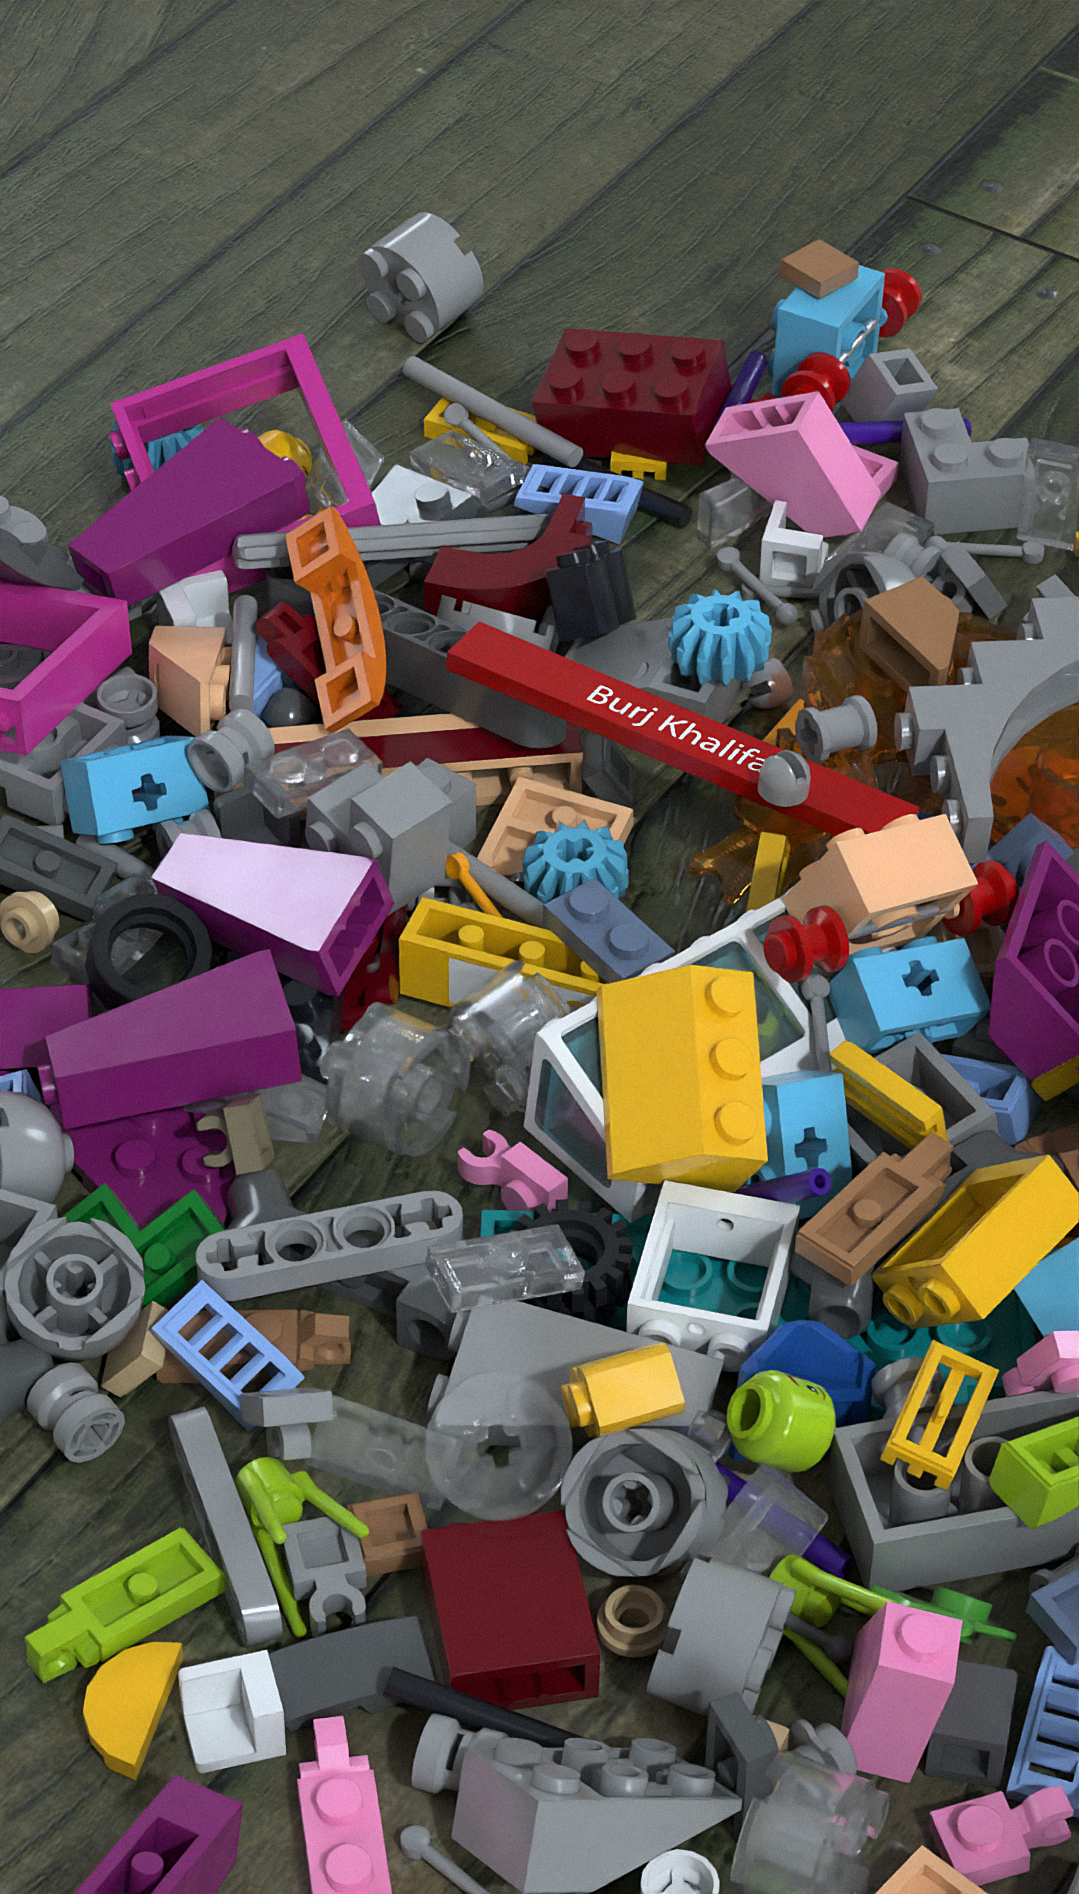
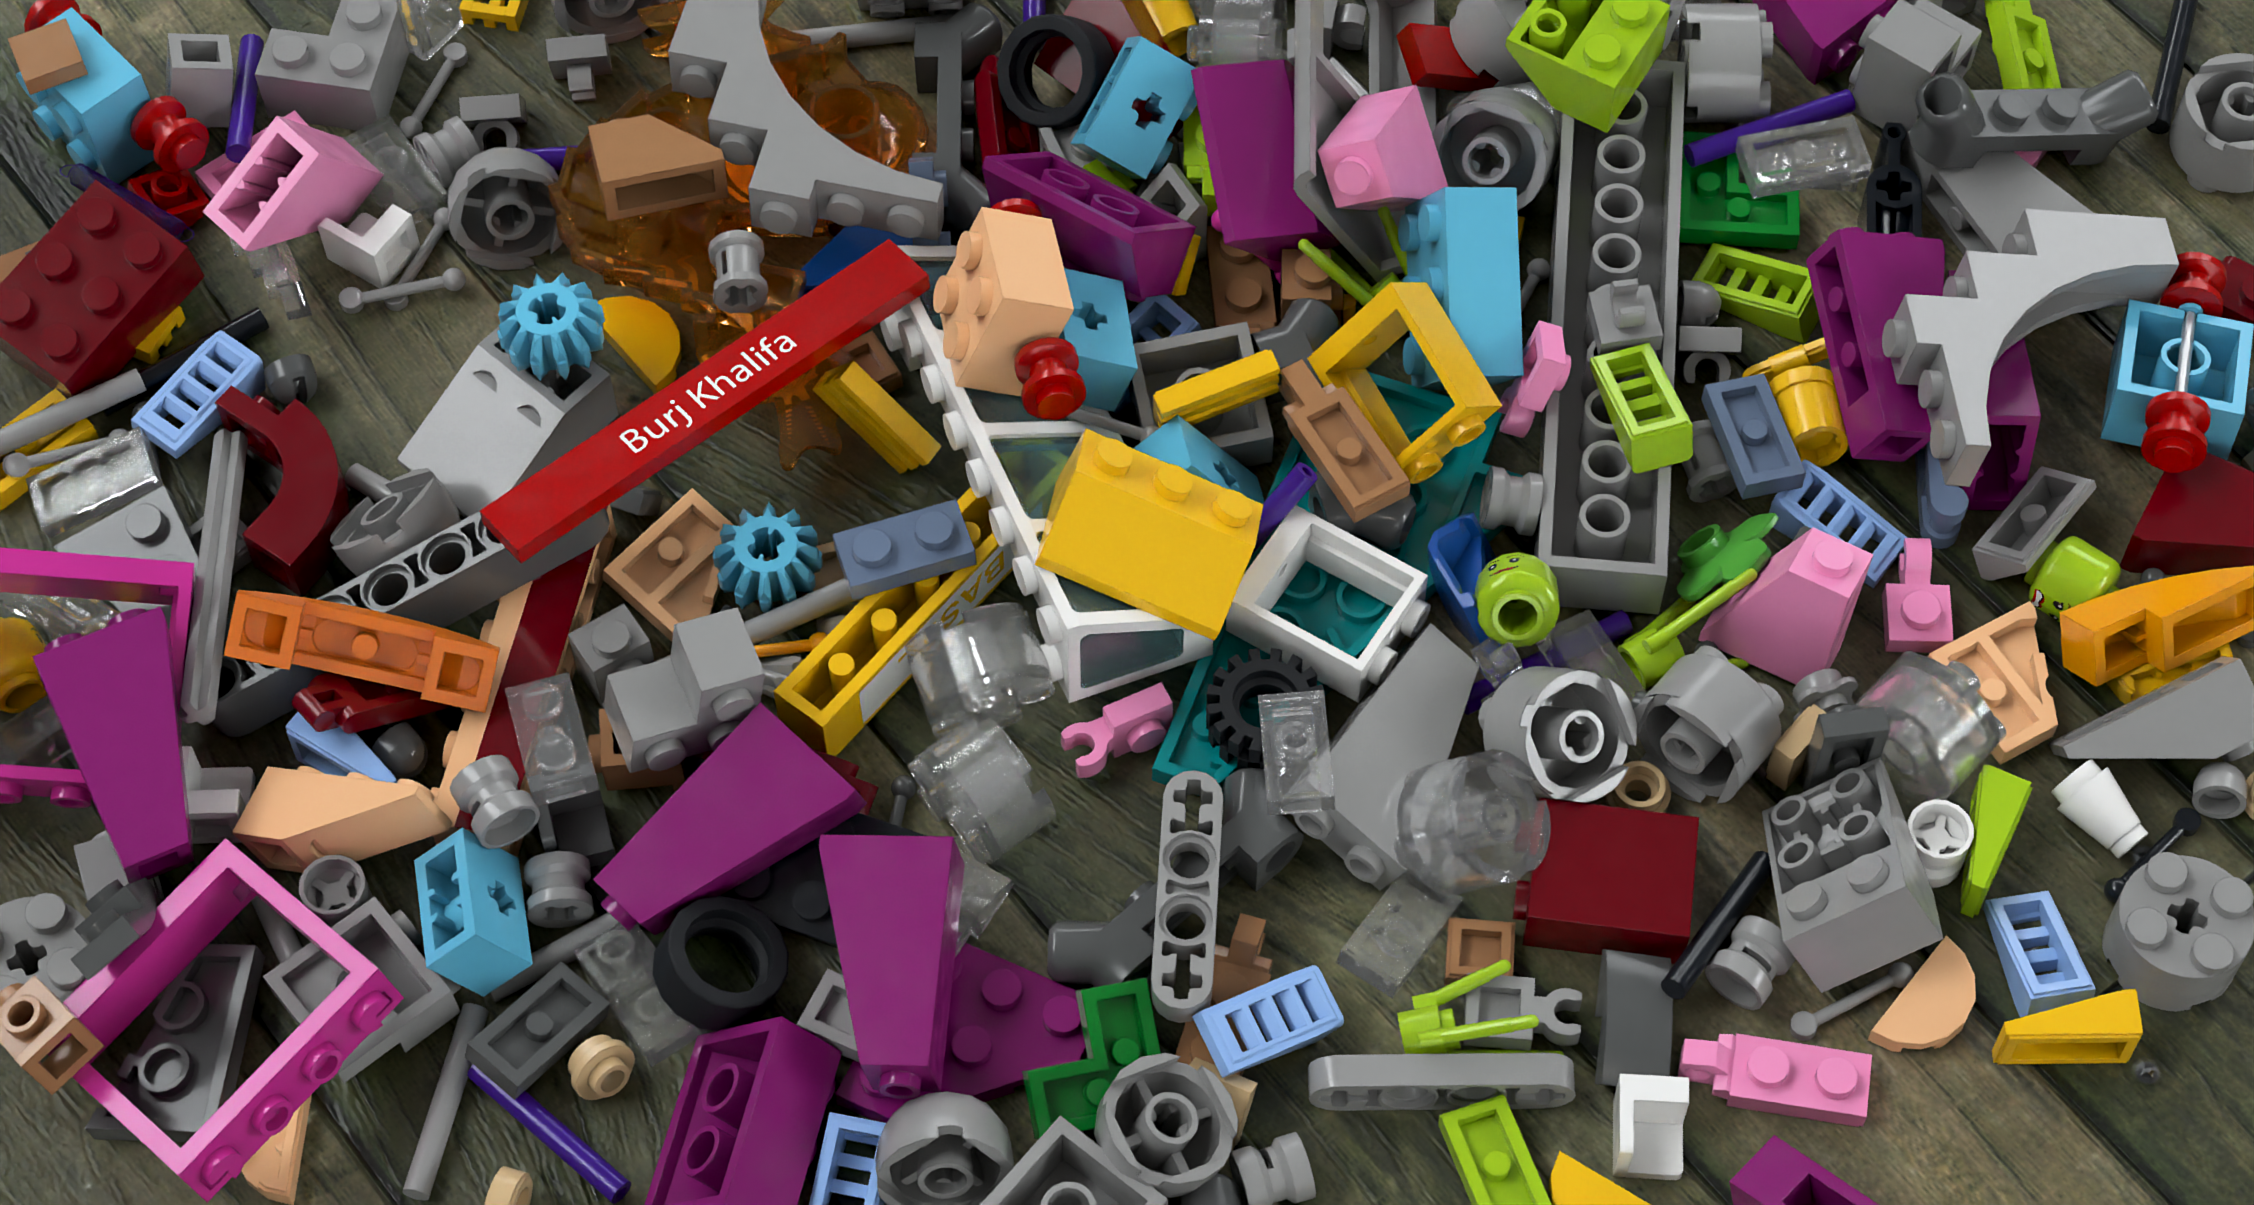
camera: 70 degrees left, 15 degrees up
dark tan tile [197,1093,275,1175] -> none
light grey bar [229,595,258,711] -> none
light grey tile [240,1387,333,1460] -> none
black brick [545,540,637,642] -> none
yellow brick [560,1342,685,1438] -> none
light grey hinge [757,750,811,807] -> none
yellow tile [880,1340,999,1491] -> none
none -> dark grey hinge [263,354,318,406]

